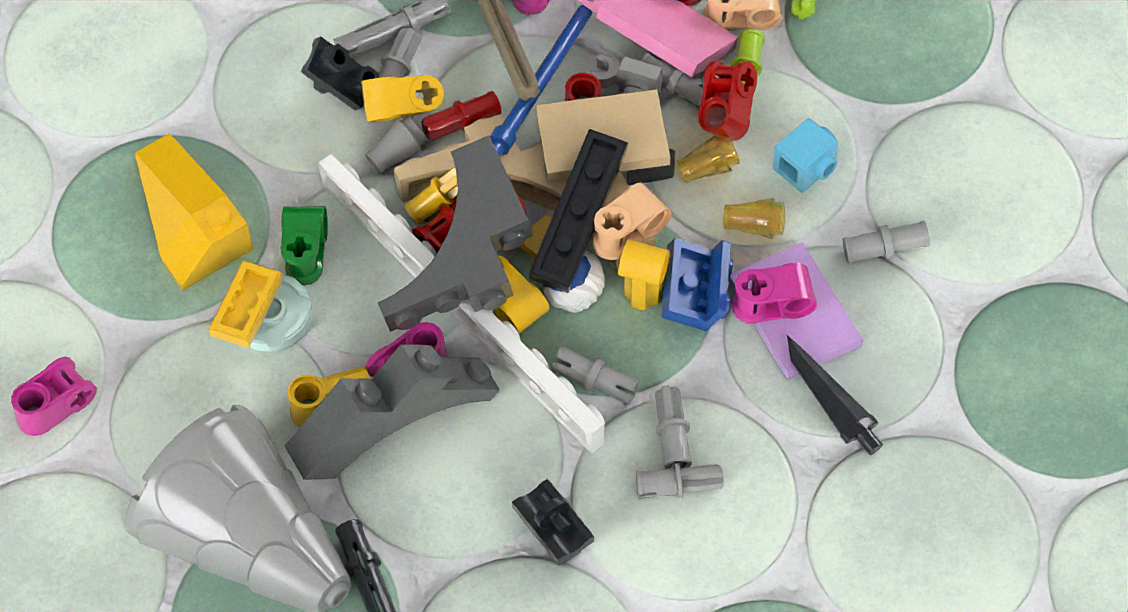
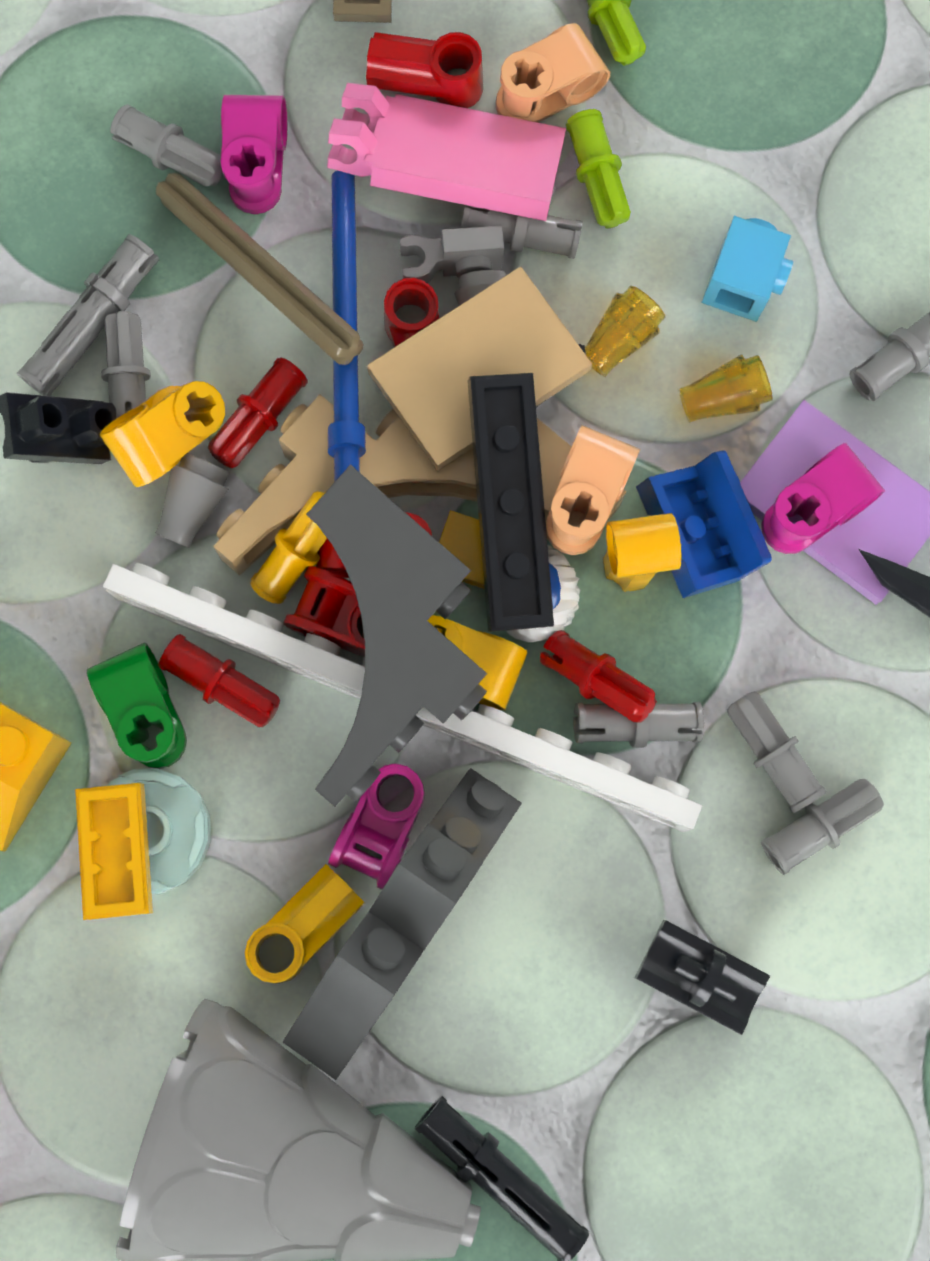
camera: 35 degrees left, 20 degrees up
red piece [698,61,757,142] -> none
none -> red axle [158,634,281,728]
none -> red axle [540,630,657,723]

